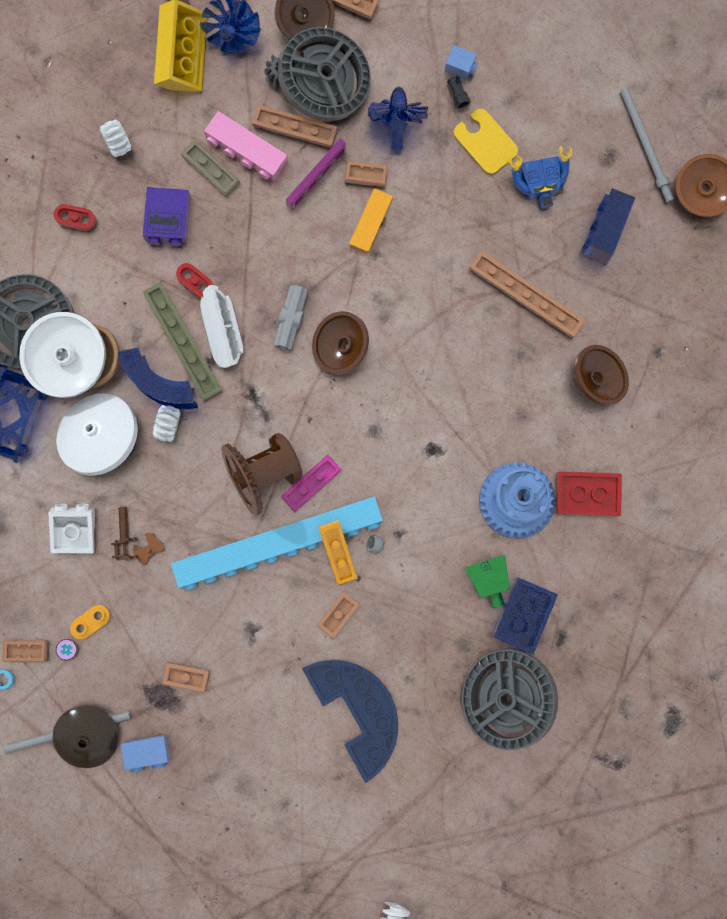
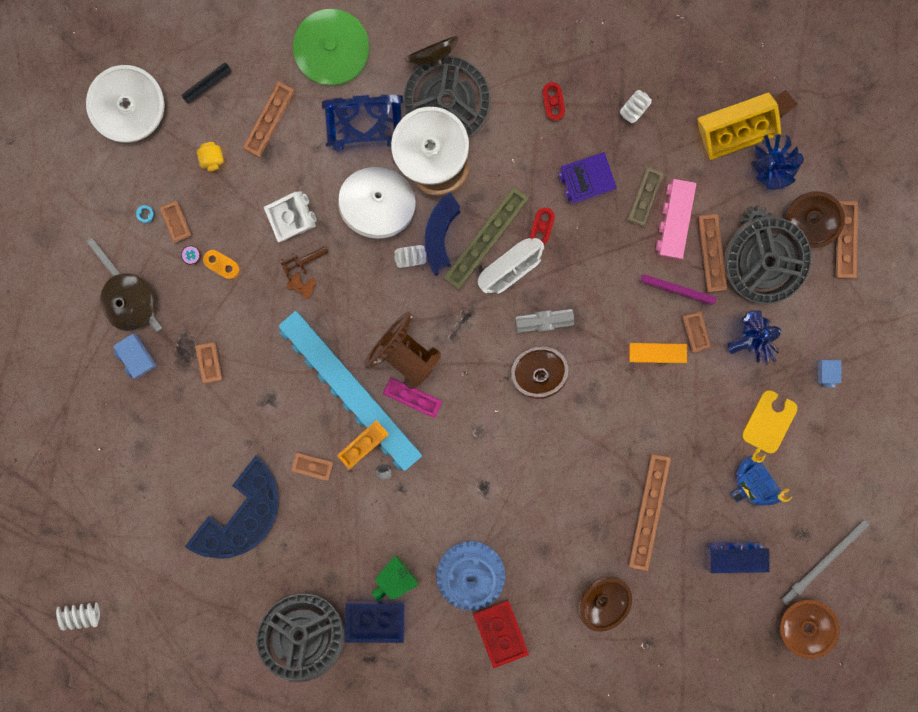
camera: 70 degrees right, 5 degrees up
black pin [447,76,471,109] -> none

